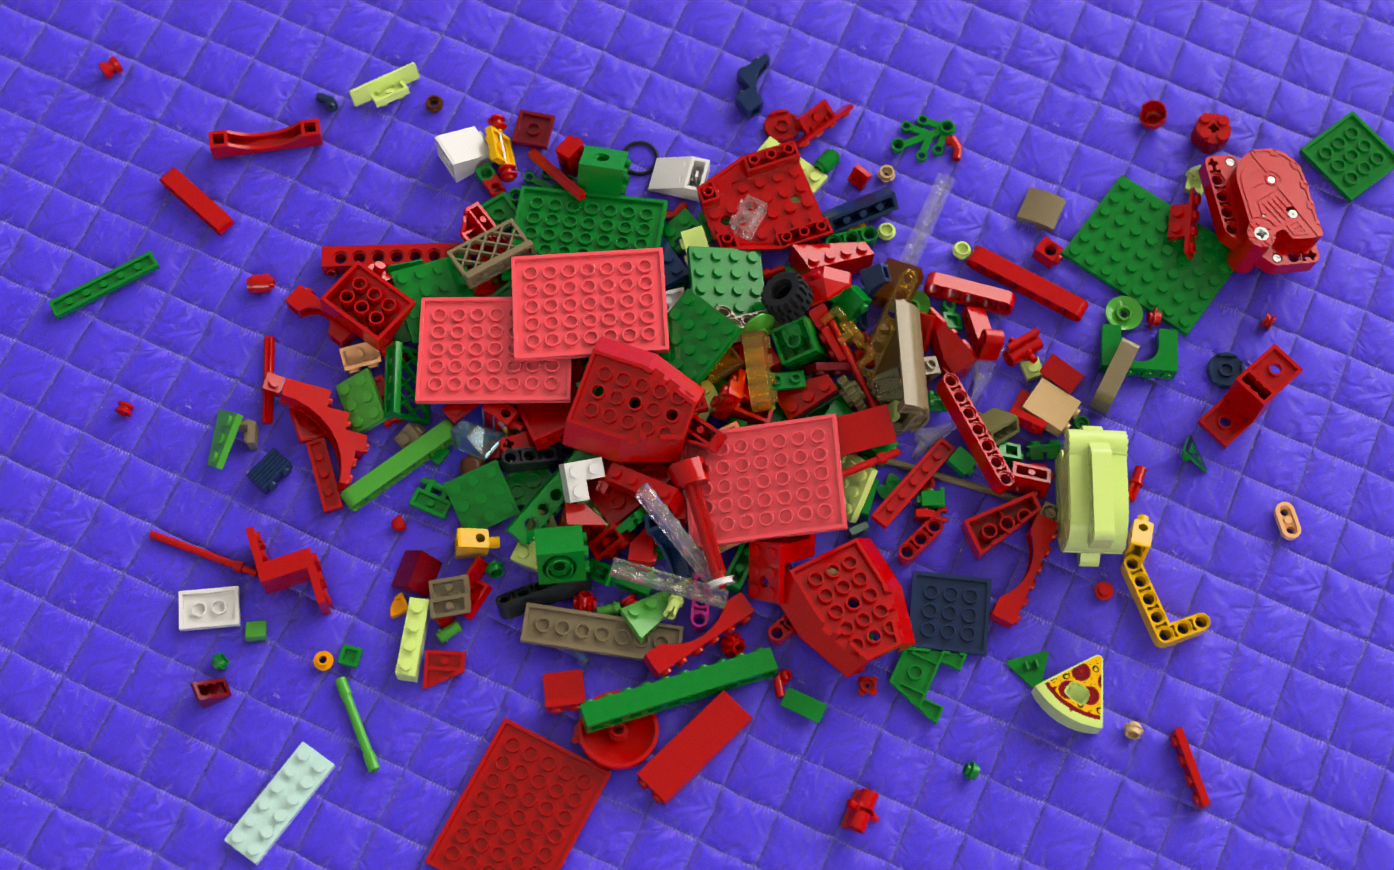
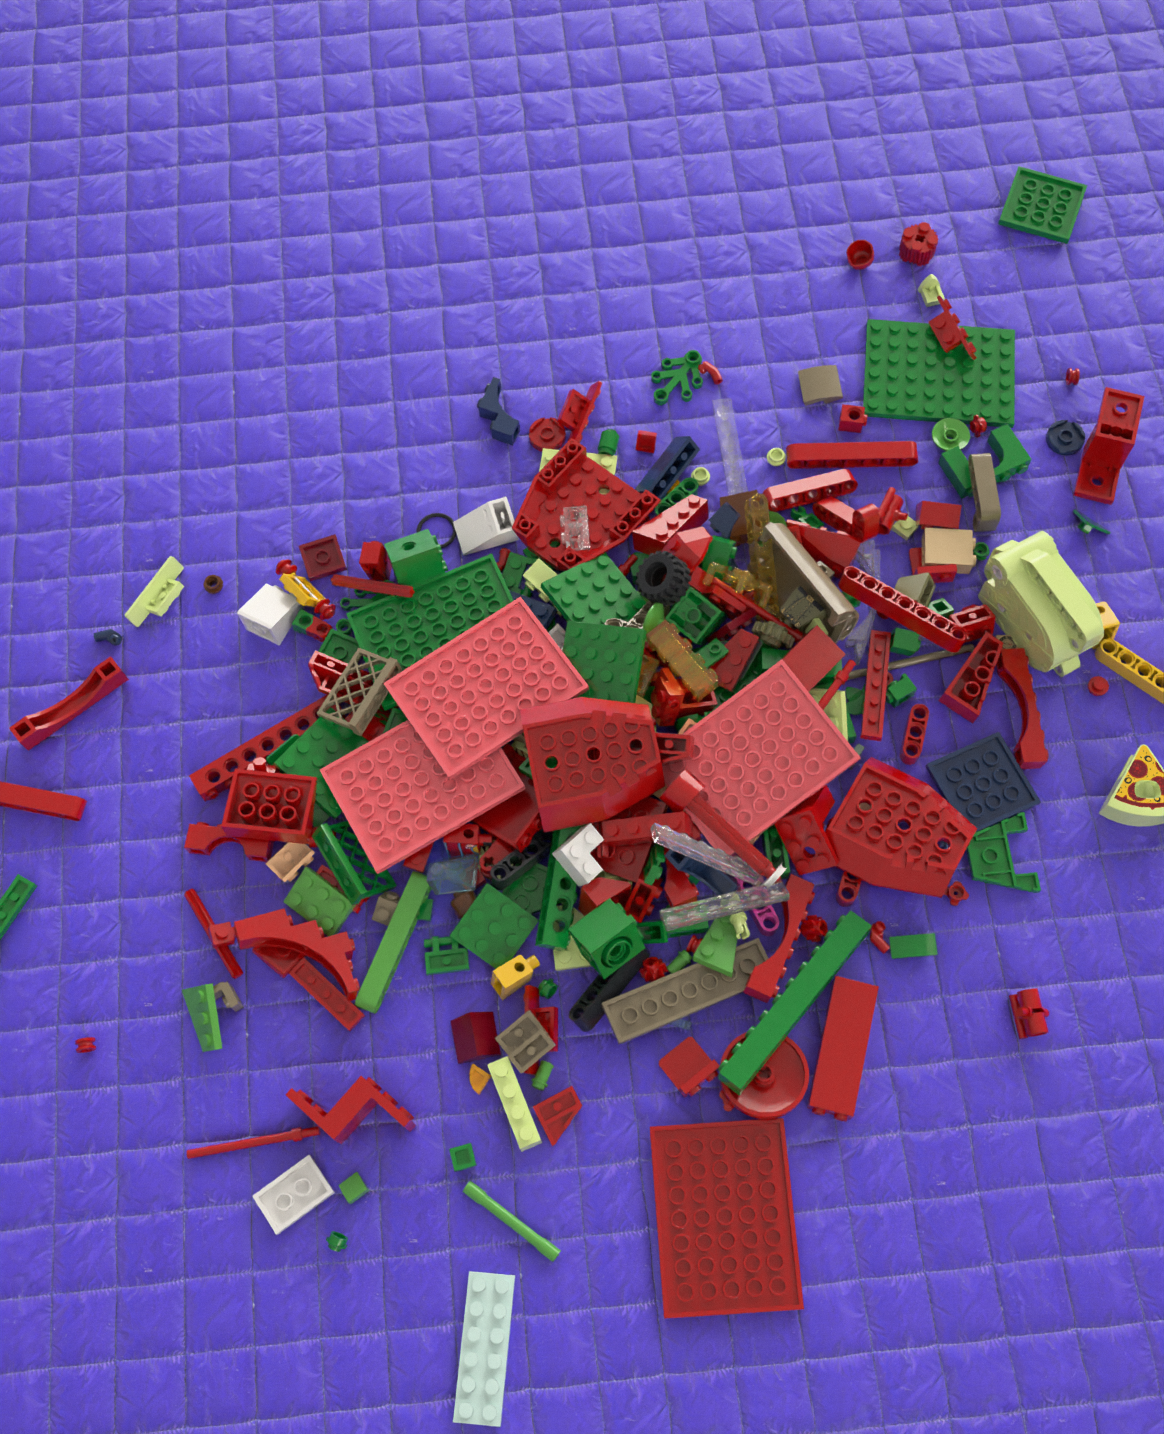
camera: 25 degrees left, 0 degrees up
dark red slope [190,678,232,709] -> none
red brick [247,274,275,294] -> none
dark blue brick [247,448,293,494] -> none
light orange plate [313,651,334,671] -> none
red hinge [391,515,407,532] -> none
tan plate [877,165,895,183] -> none
red plate [913,507,948,524] -> none
green plate [962,761,980,780] -> none
green piece [1006,651,1049,689] -> none
green hinge [1023,439,1064,461] -> none
red piece [1199,148,1323,274] -> none

